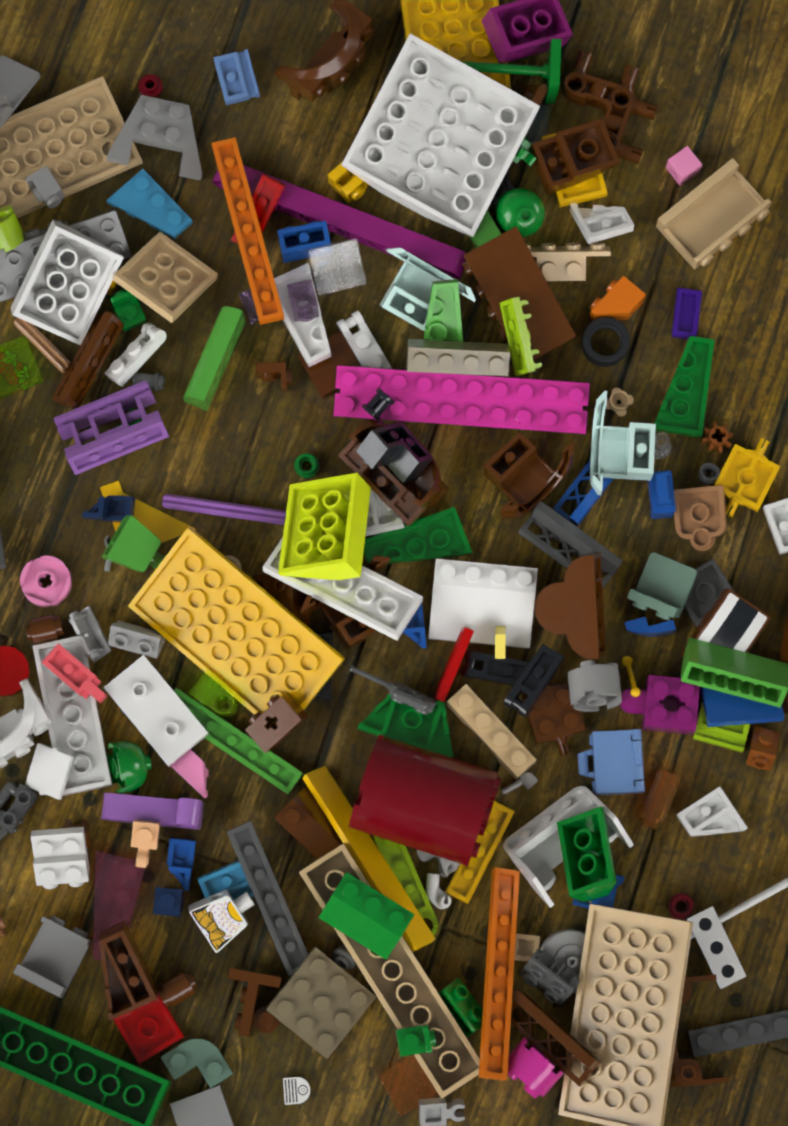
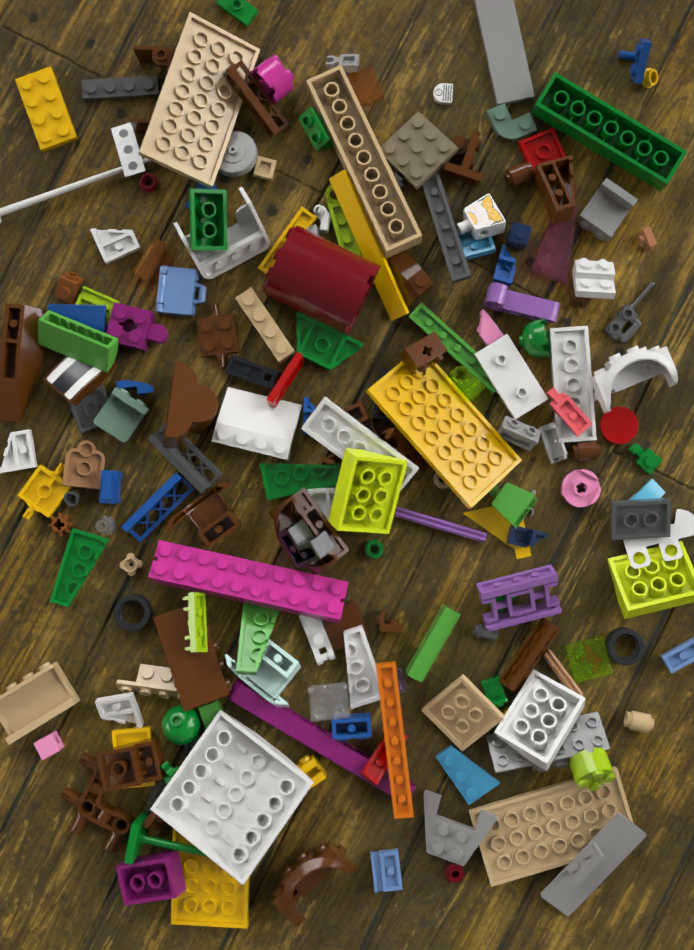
camera: 175 degrees left, 10 degrees up
light grey brick [25,166,65,209] -> none
white piece [25,743,74,800] -> none
white plate [104,323,166,387] -> none
light nougat plate [131,819,160,868] -> none
clear purple brick [287,279,319,322] -> none
green slope [318,872,415,960] -> none
dark grey piece [349,665,438,715] -> none
black bush [362,387,395,421] -> none
green bracket [396,1024,436,1057] -> none
dark tan brick [406,339,510,377] -> none
orange plate [478,867,520,1081] -> none
light yellow tile [495,626,506,659] -> none
light grey hand [501,772,538,794] -> none
black plate [504,644,565,718] -> none
dark grey hinge [519,948,581,1006] -> none
light grey brick [568,660,622,712] -> none
orange slope [589,275,646,321] -> none
light aqua piece [590,391,656,495] -> none
yellow hinge [622,656,641,697] -> none
dark purple tile [671,288,702,339] -> none

